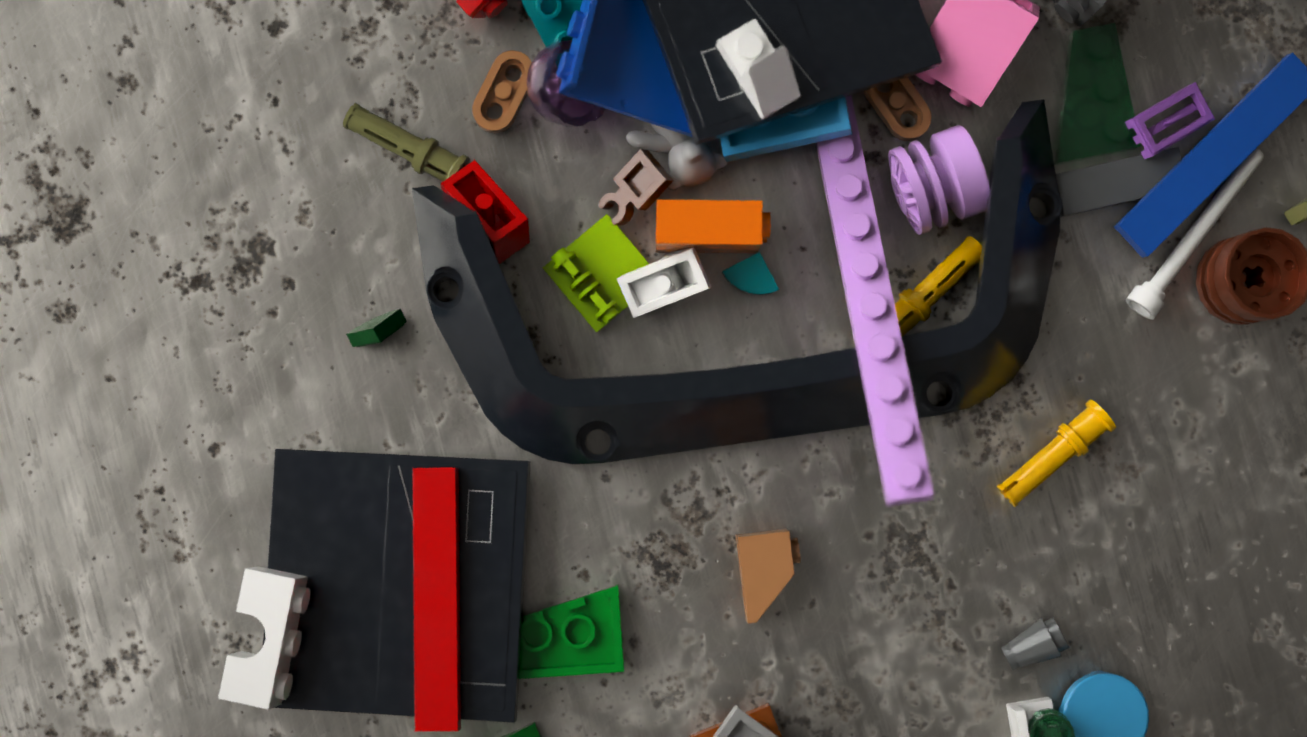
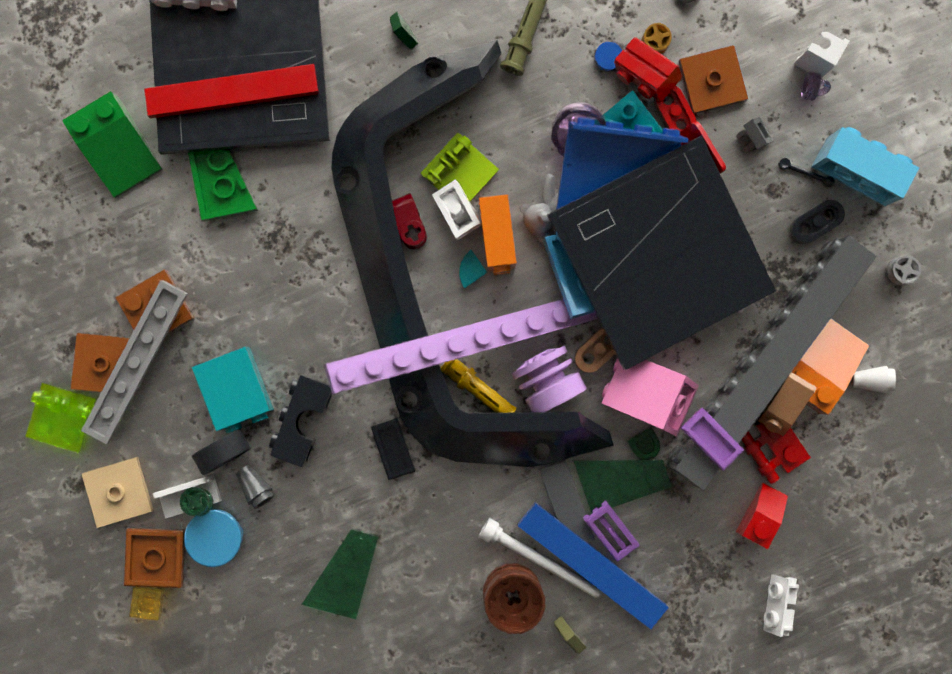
camera: 85 degrees right, 0 degrees up
red slope [440,160,530,264] -> none
medium nougat plate [472,50,535,133] -> none
plate [598,149,673,226] -> none
white slope [715,19,801,120] -> none
medium nougat slope [736,529,801,624] -> none
yellow pin [997,399,1117,507] -> none
none -> teal brick [192,347,274,434]
none -> black tyre [192,430,251,475]
none -> black arch [269,375,333,467]
none -> clear green wing [301,528,379,619]
none -> black tile [371,418,415,481]
none -> dark red piece [392,193,427,250]
none -> blue tile [594,42,622,72]
none -> dark green tile [626,426,660,460]

